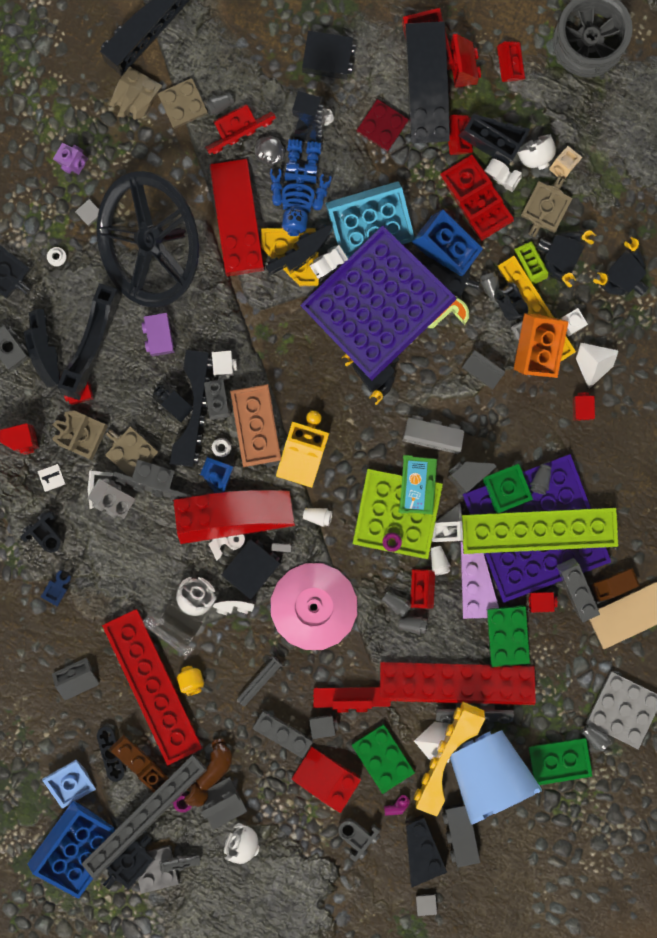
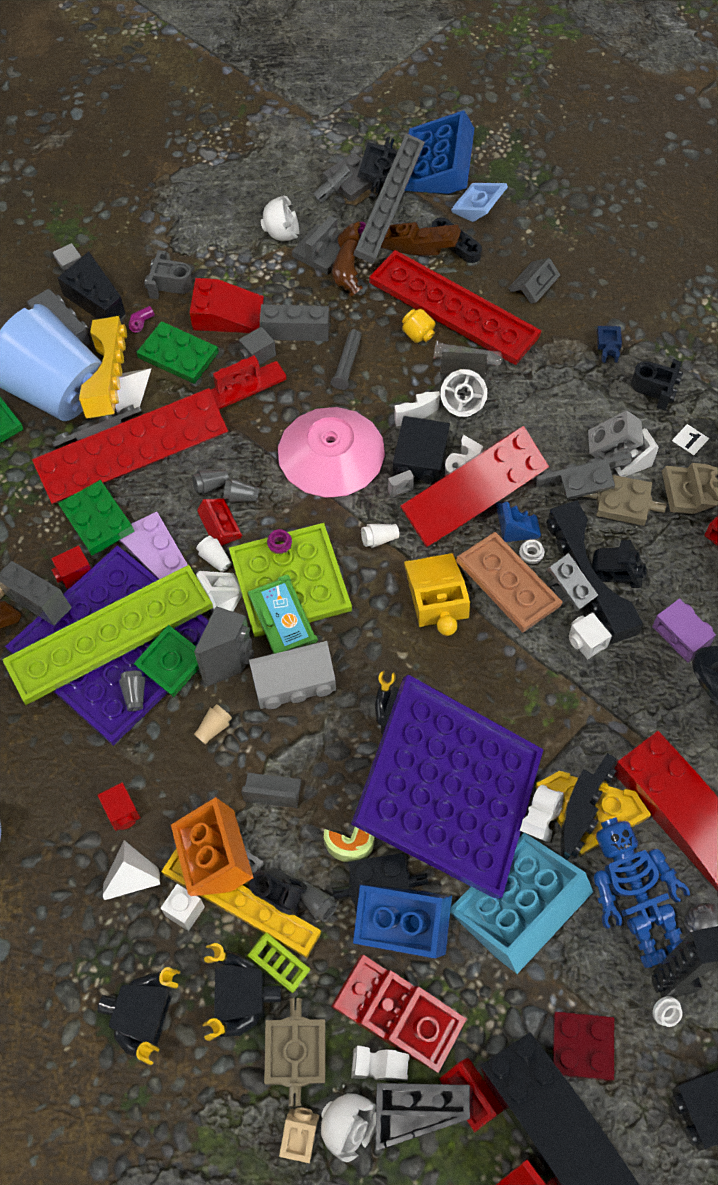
camera: 155 degrees right, 25 degrees down
none -> tan cone [194,704,232,744]

